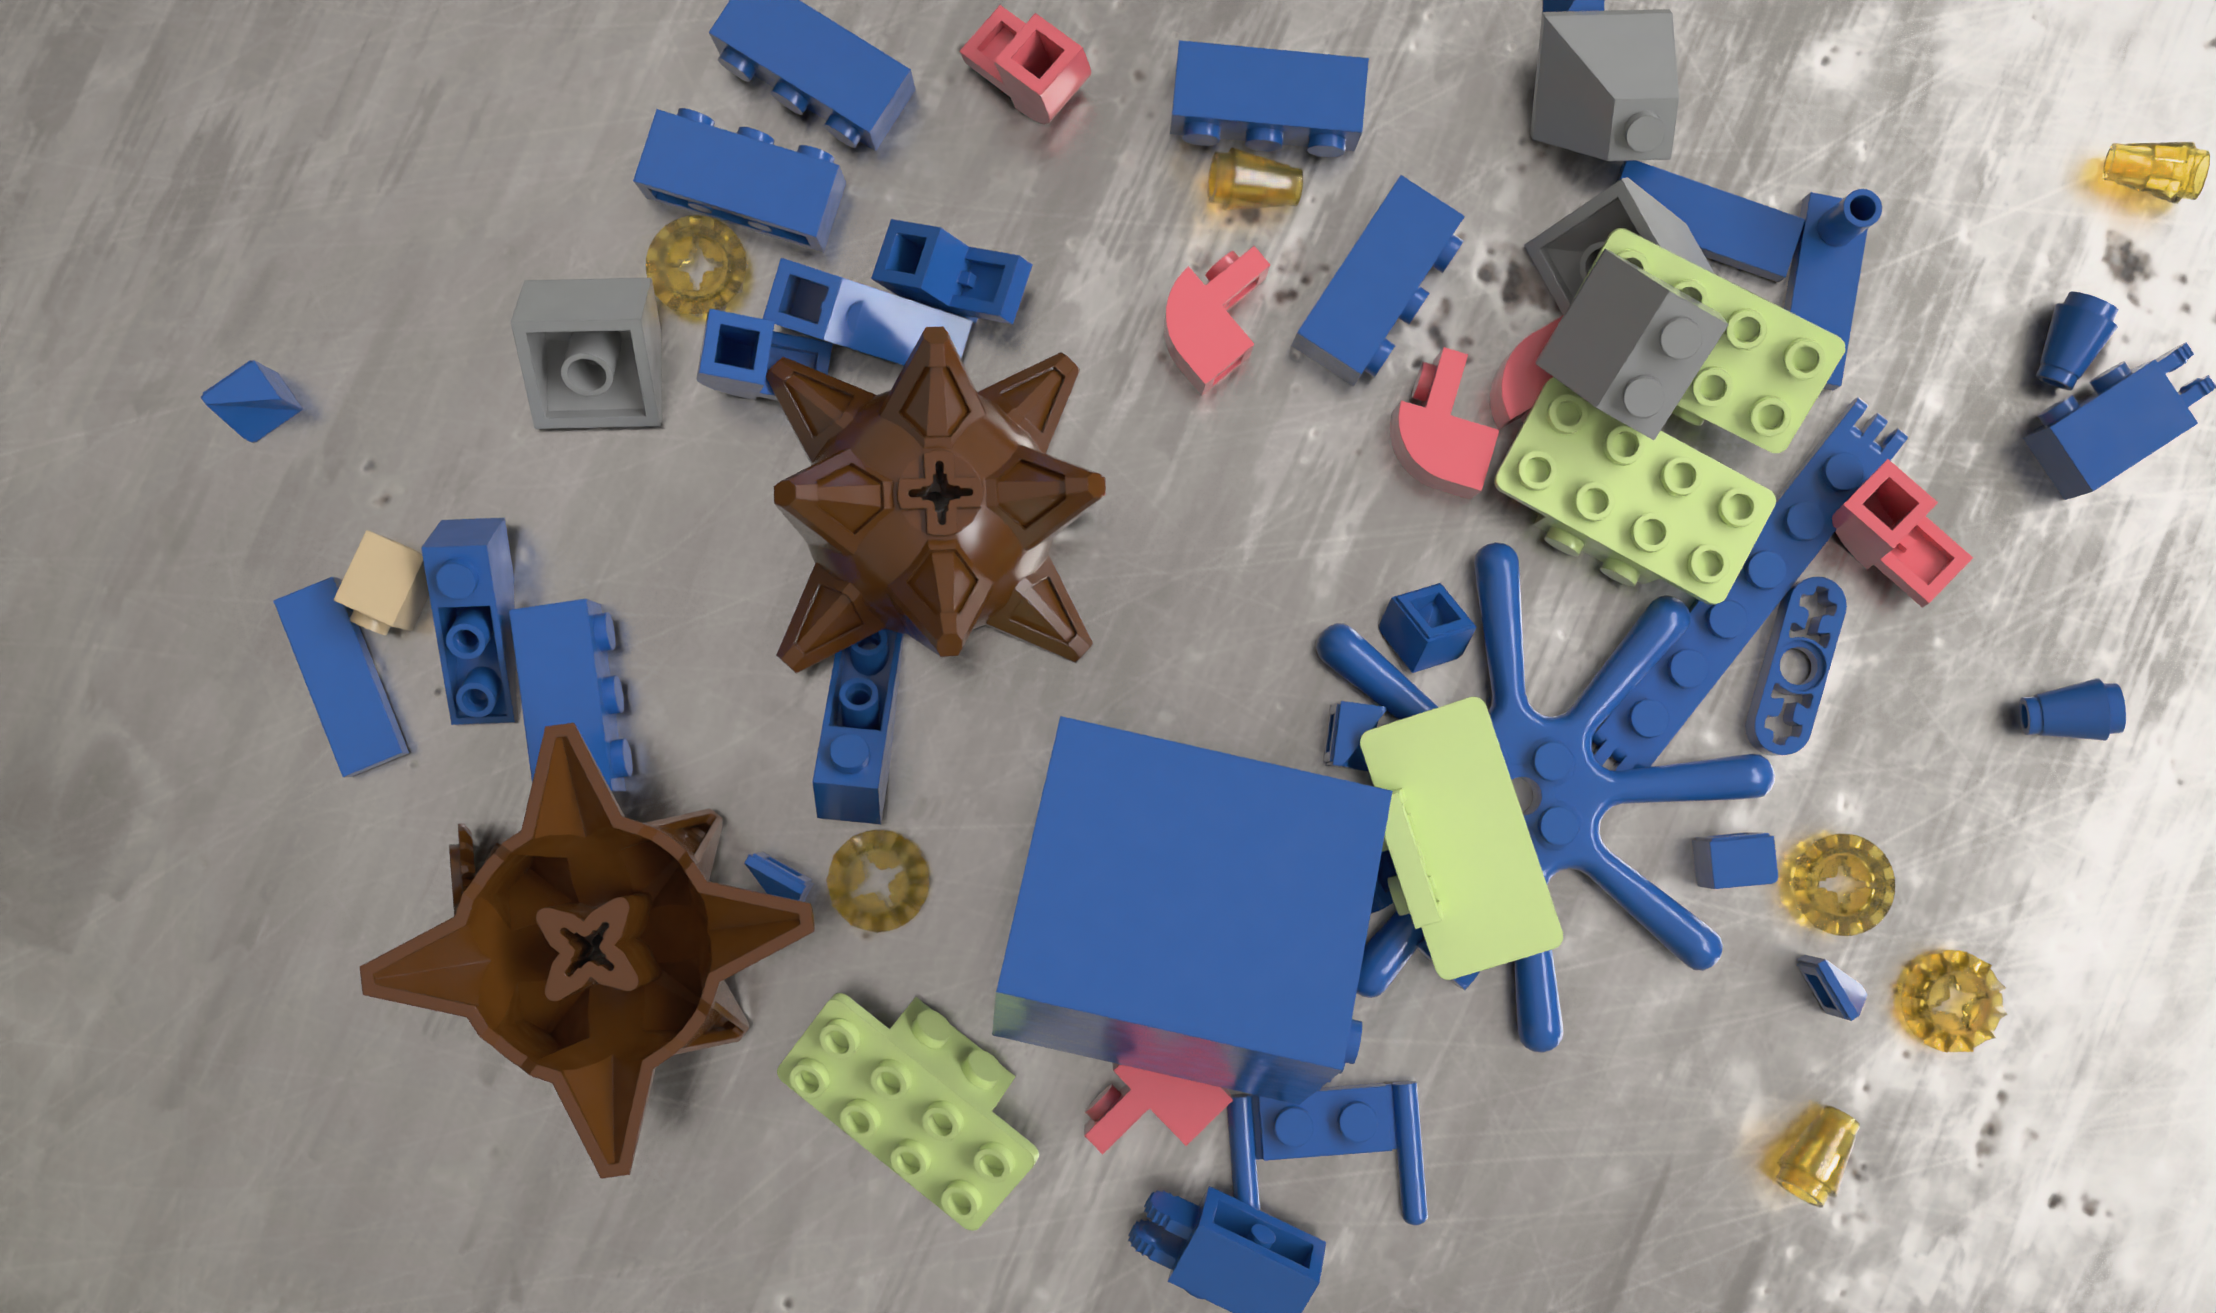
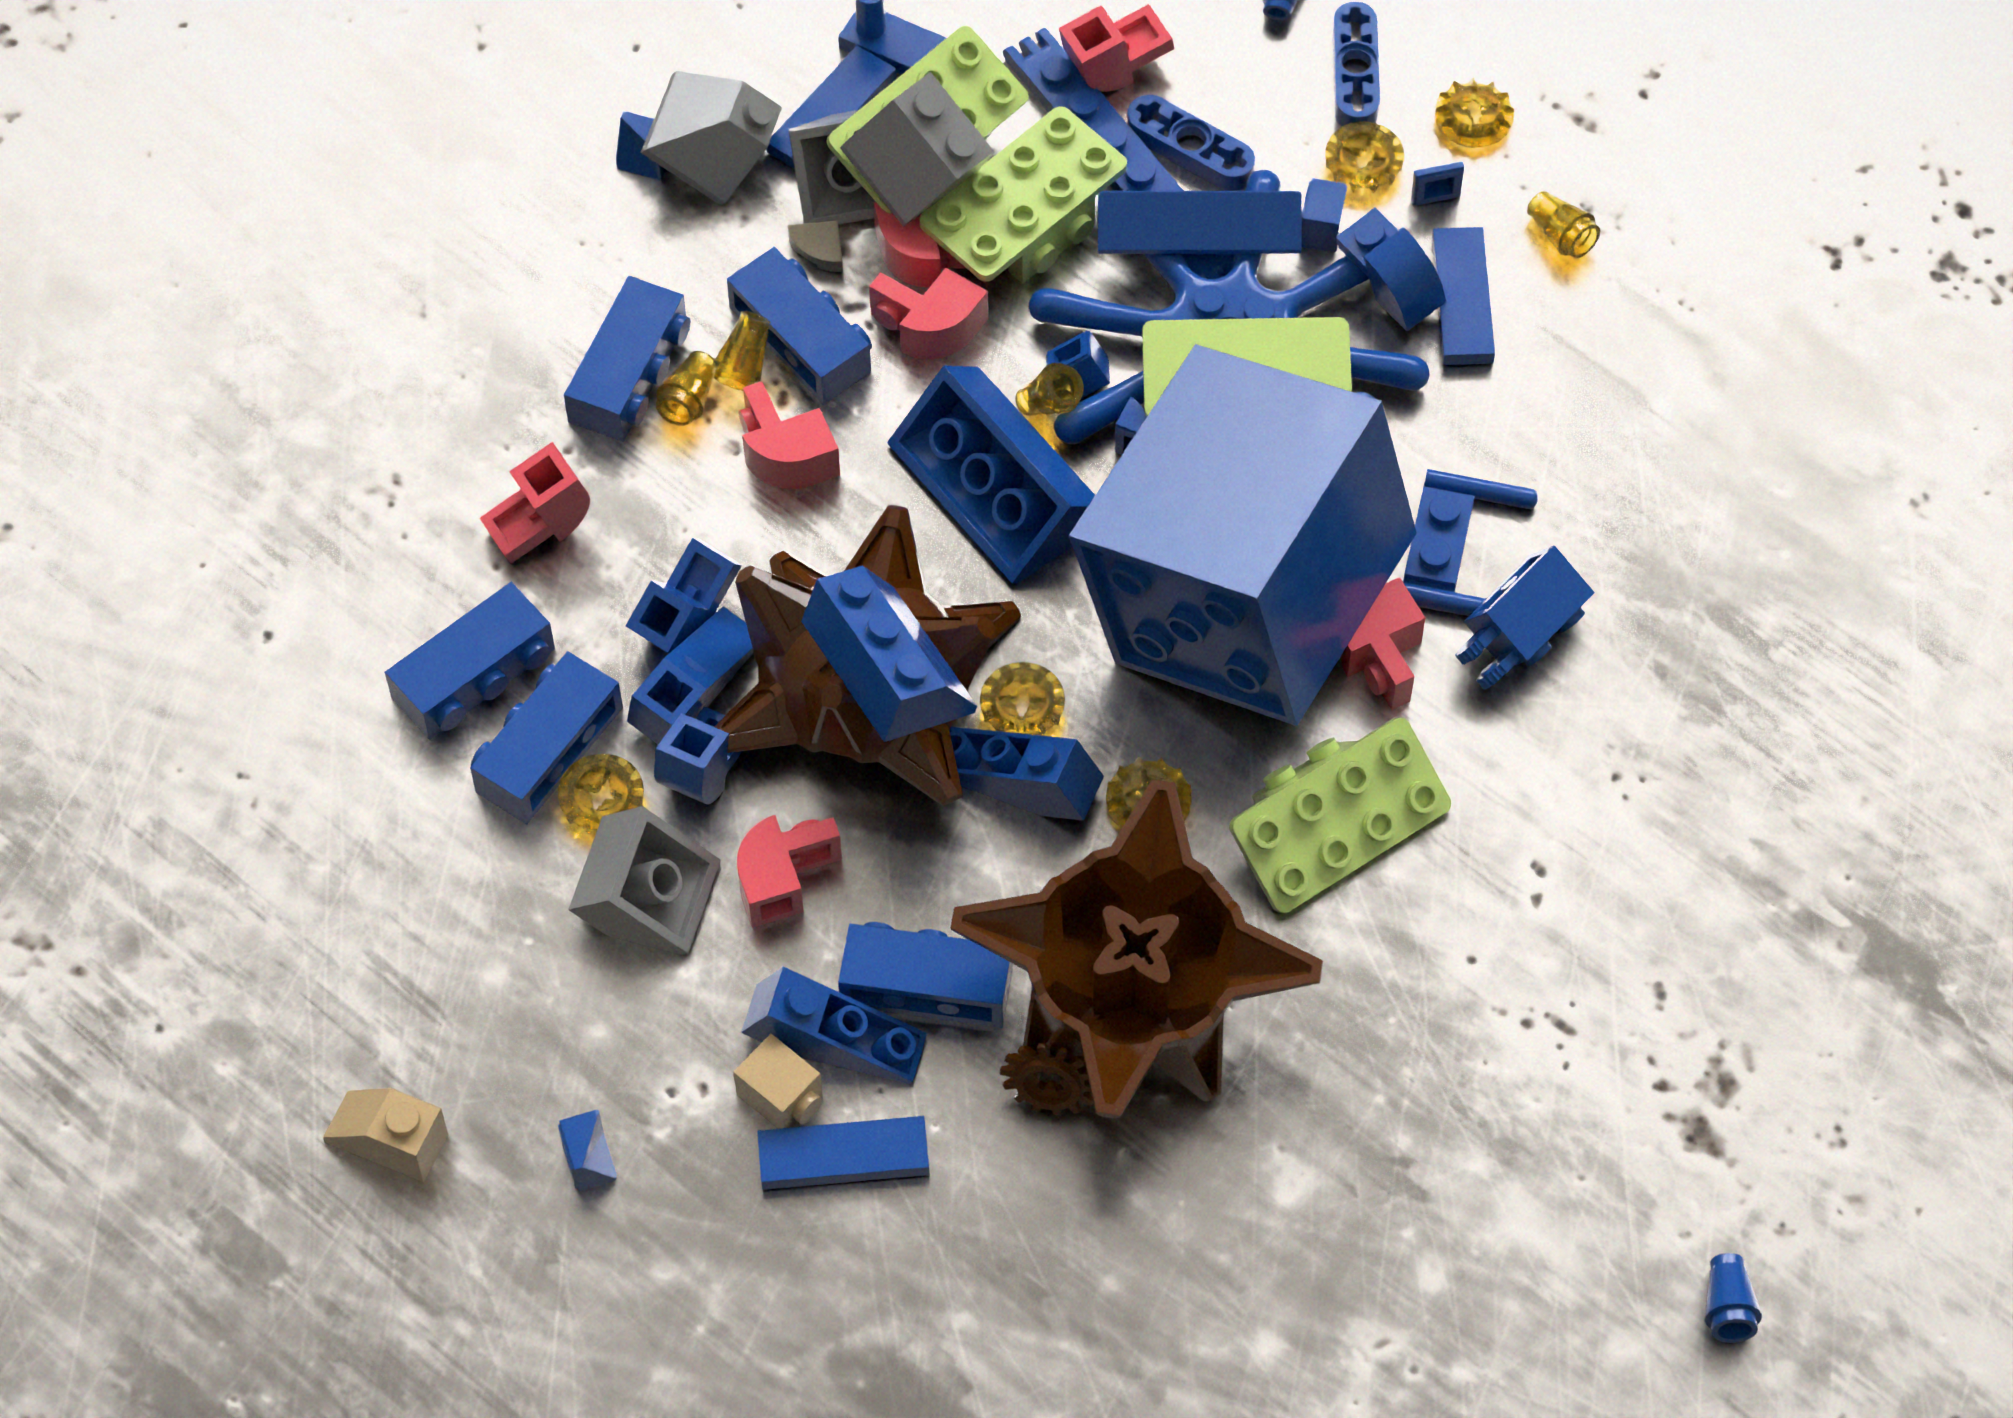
camera: 65 degrees left, 25 degrees down
none -> tan slope [323,1088,449,1182]
none -> clear yellow cone [712,311,770,391]
none -> coral brick [737,815,842,928]
none -> dark tan tile [787,220,843,272]
none -> blue slope [801,566,977,742]
none -> blue slope [887,365,1095,583]
none -> clear yellow gear [980,662,1065,736]
none -> clear yellow cone [1015,363,1084,416]
none -> blue slope [1097,191,1302,254]
none -> beam [1332,1,1380,132]
none -> blue brick [1336,207,1447,331]
none -> blue tile [1432,227,1495,365]

